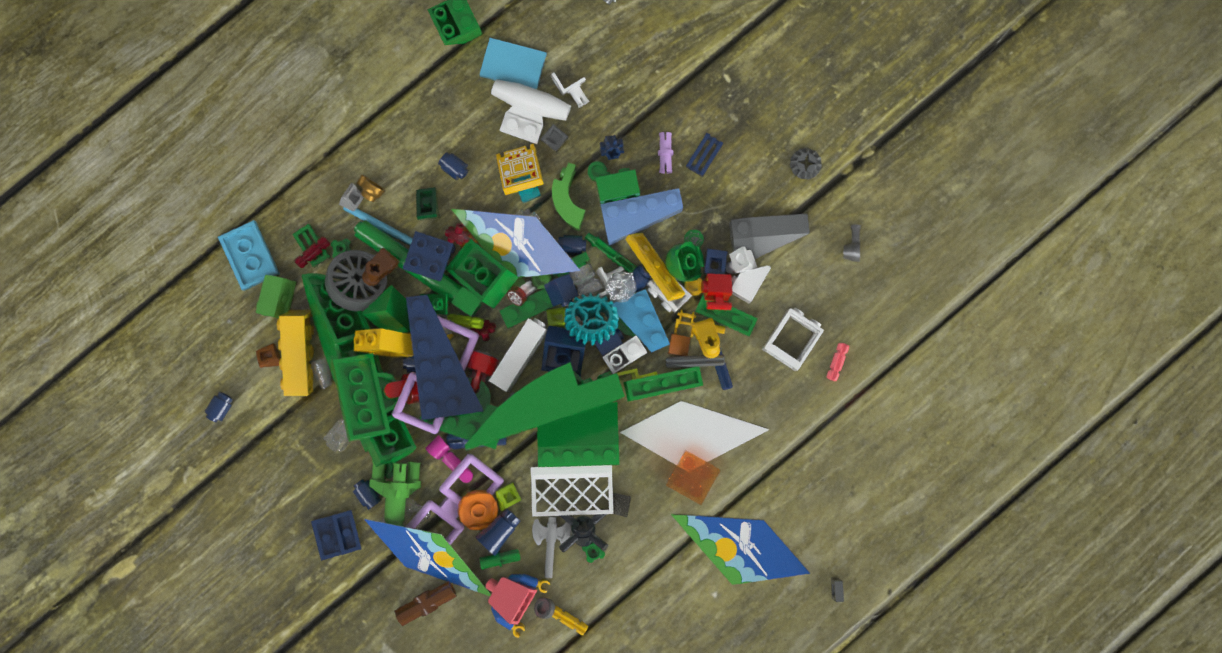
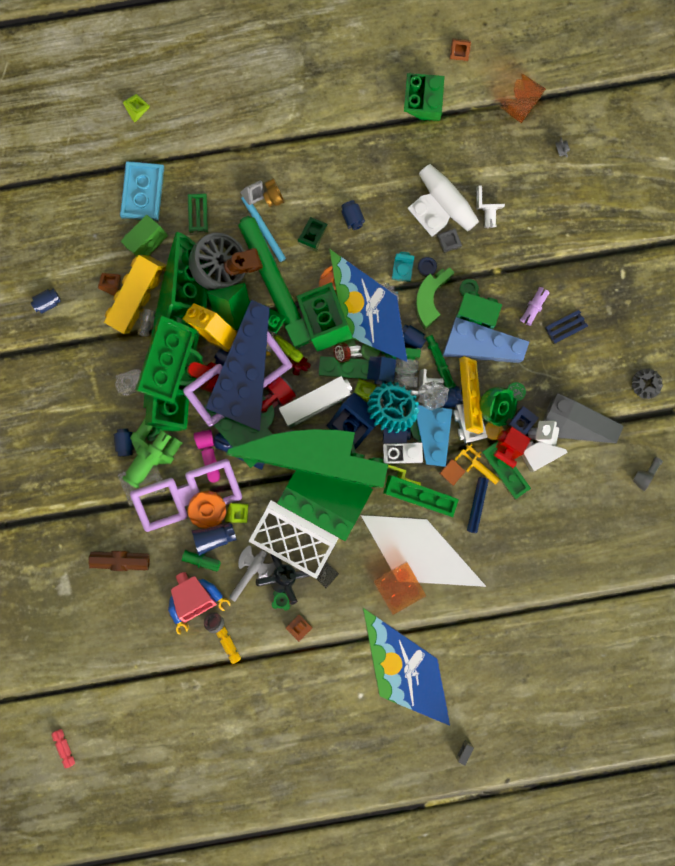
camera: 30 degrees right, 0 degrees up
dark red axle [294,236,330,268] -> none
dark blue slope [311,510,362,561] -> none
green plate [331,238,351,258] -> none
sticker [364,519,491,596] -> none
dark blue bracket [403,231,457,281] -> none
dark red plant [445,223,470,245] -> none
medium azure tile [479,38,547,89] -> none
yellow container [496,143,544,195] -> none
dark blue gear [600,135,624,160] -> none
dark grey axle [666,354,725,368] -> none
yellow piece [692,318,720,358] -> none
white window [762,308,824,371] -> none
coral axle [826,343,849,381] -> none
none -> lime slope [123,94,150,122]
none -> dark orange tile [286,614,313,642]
none -> dark blue tile [418,257,437,277]

